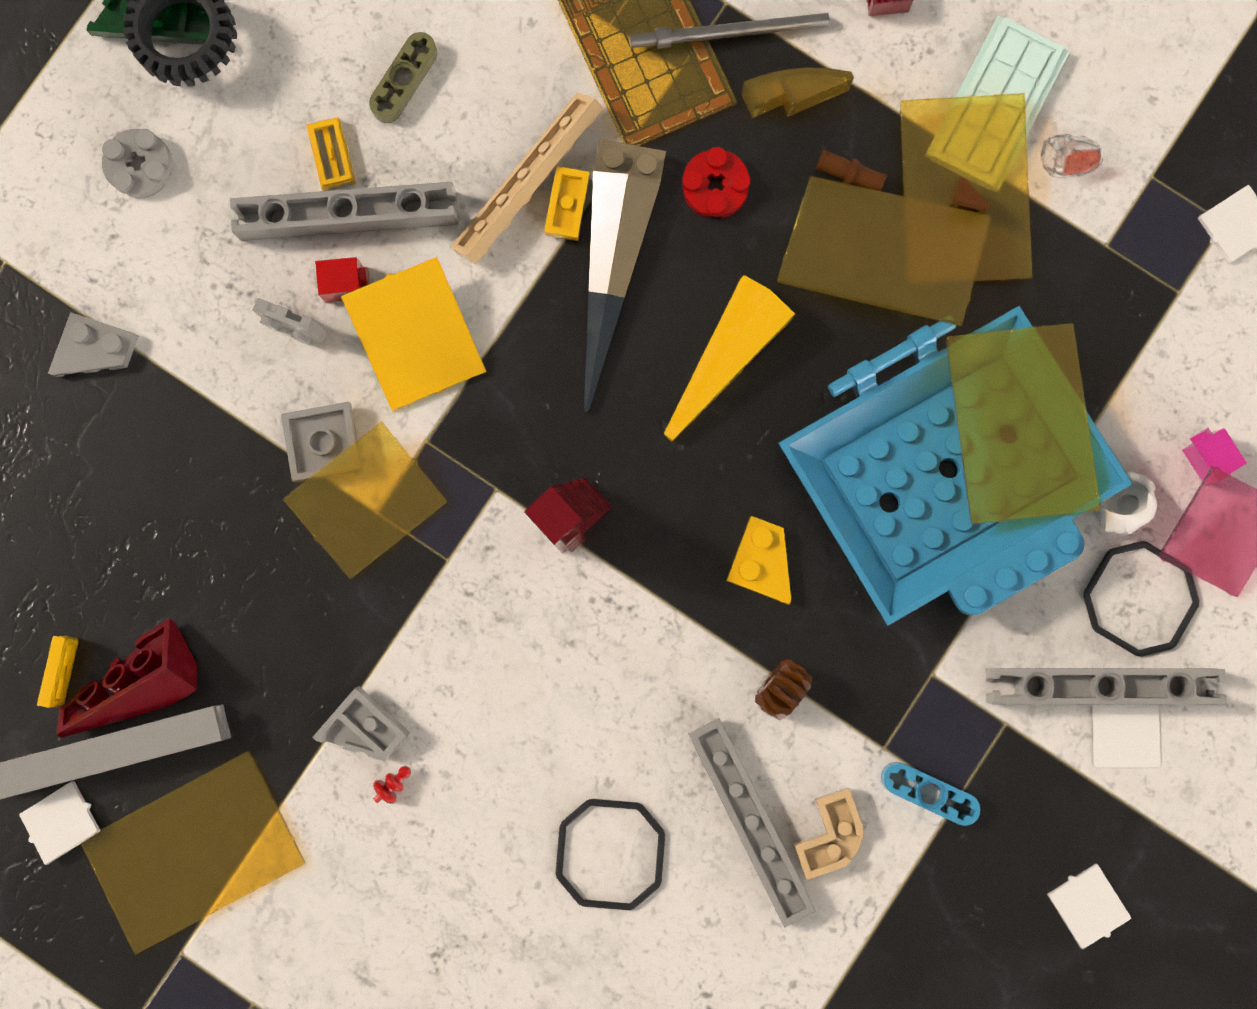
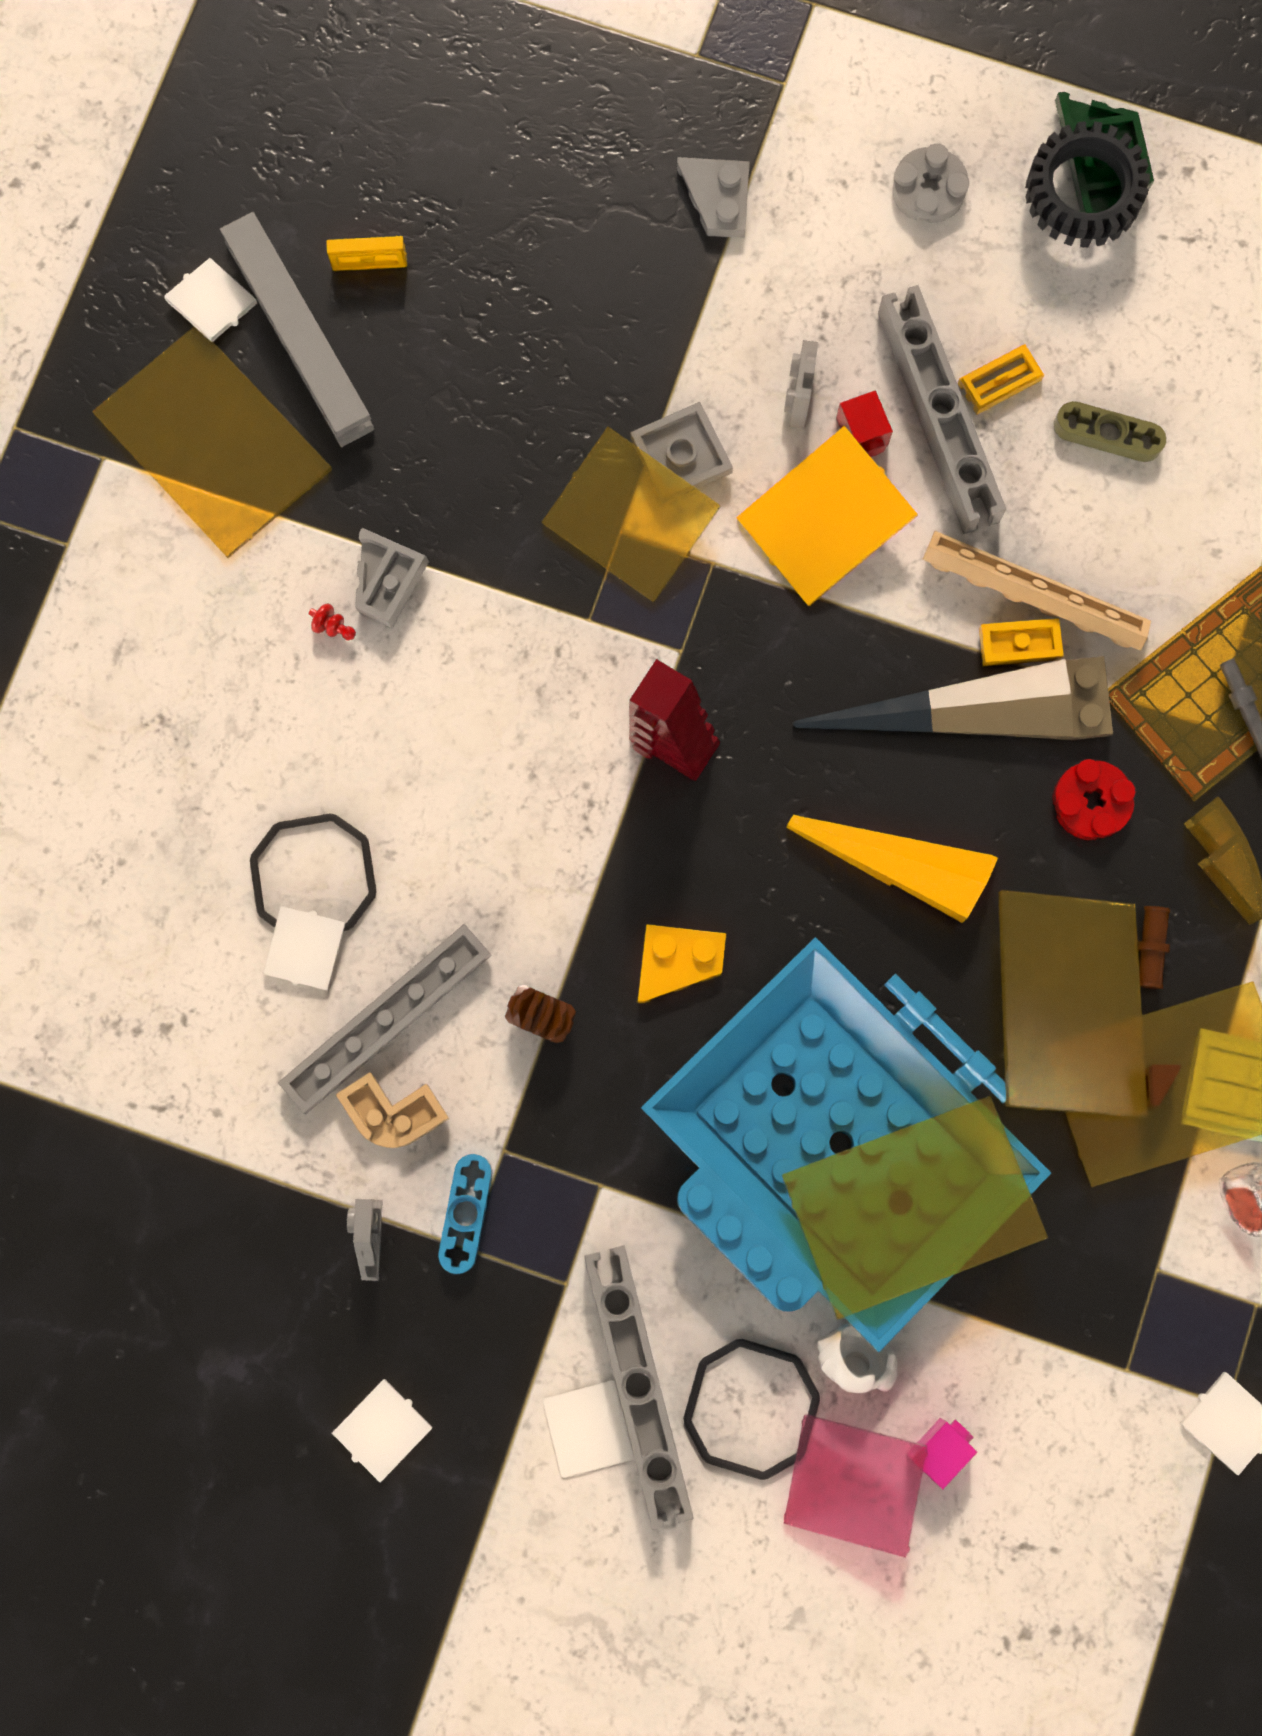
camera: 70 degrees right, 5 degrees down
dark red wedge [56,618,197,738] -> none
none -> white piece [263,906,346,990]
none -> light grey wing [347,1199,383,1281]

